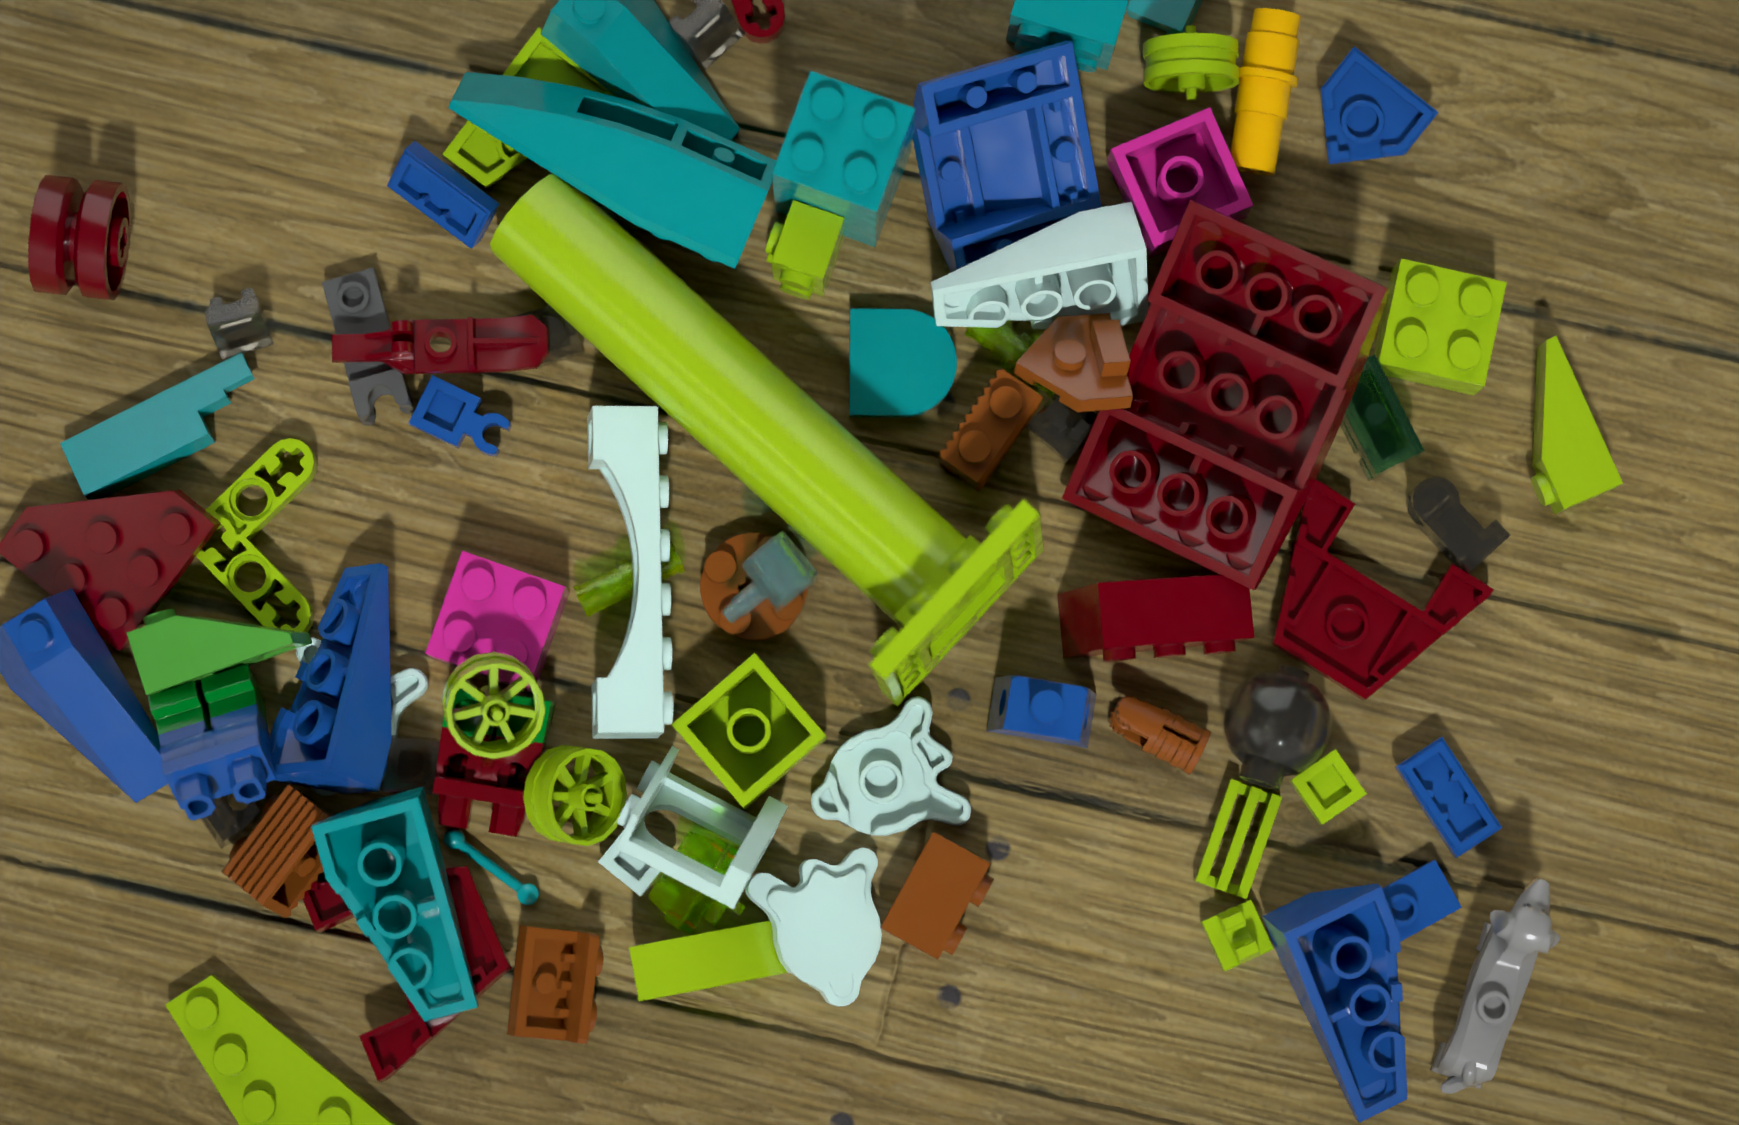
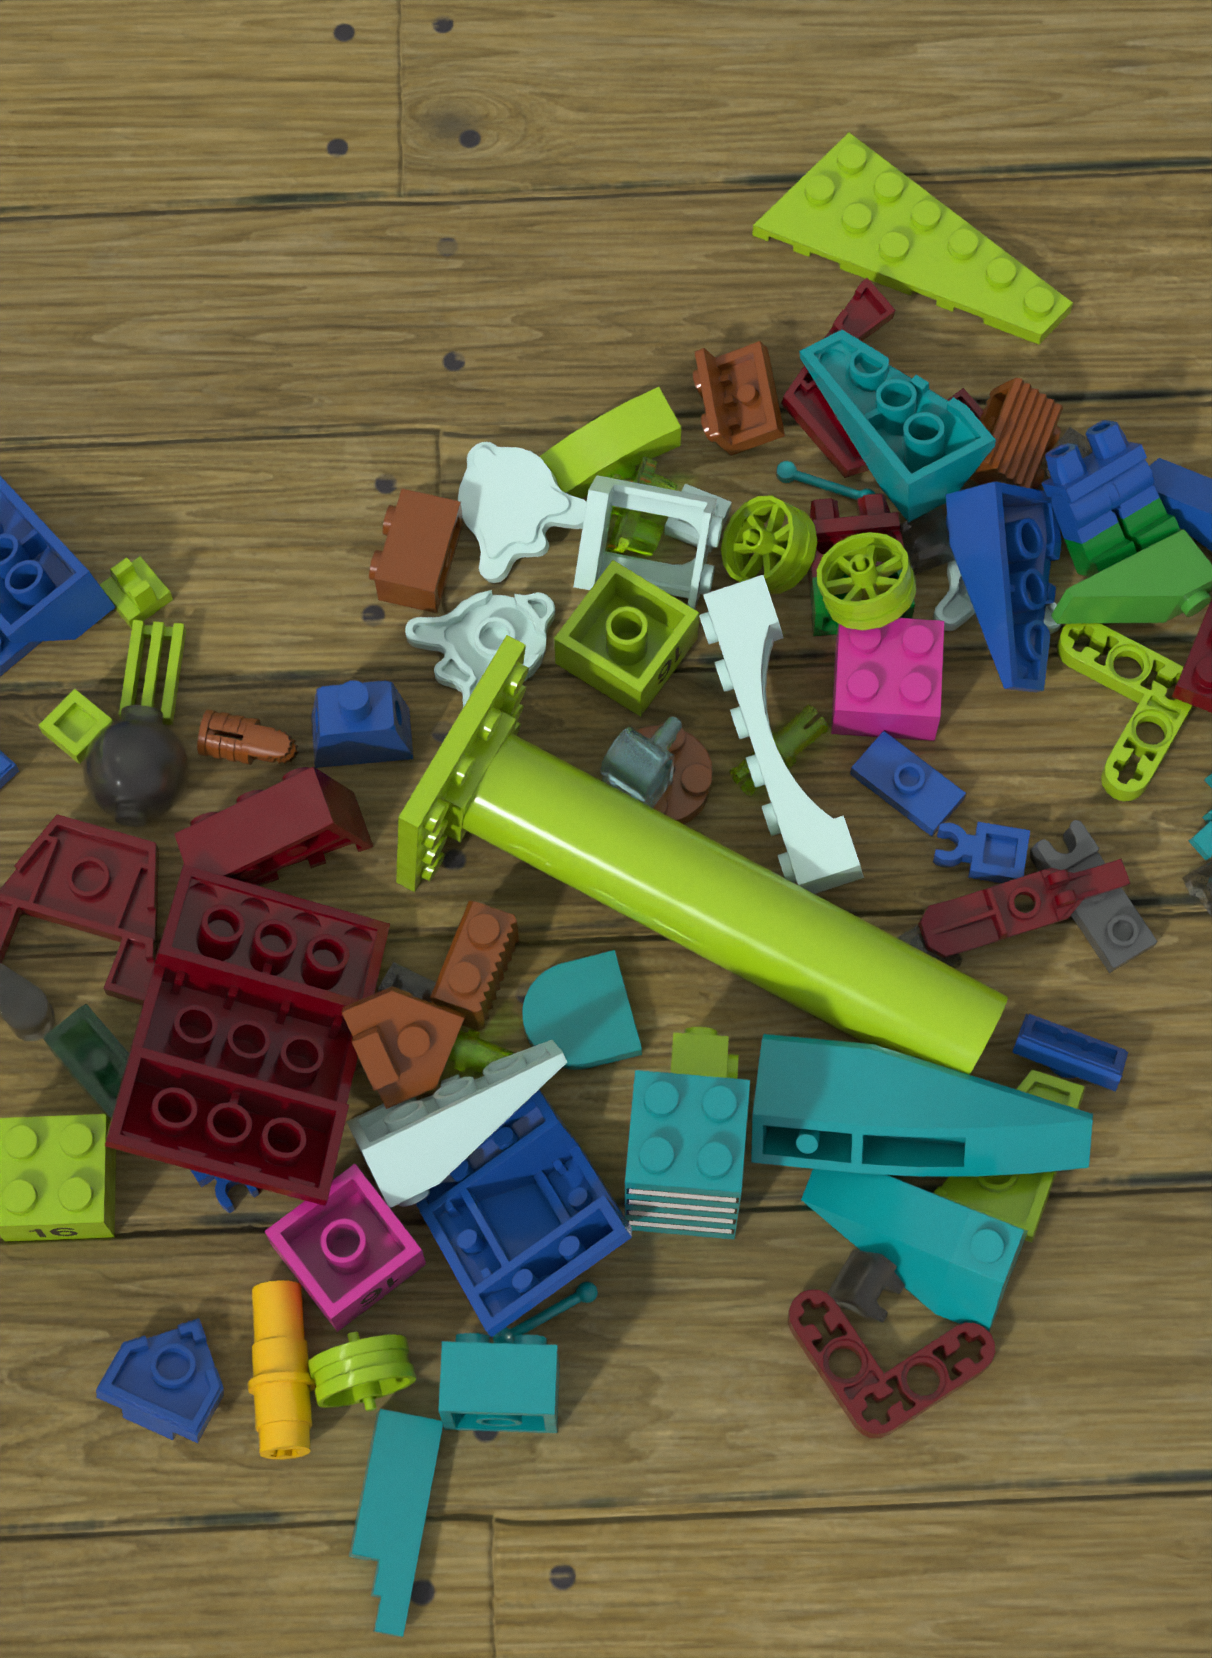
camera: 170 degrees right, 15 degrees down
none -> blue plate [850,731,966,837]

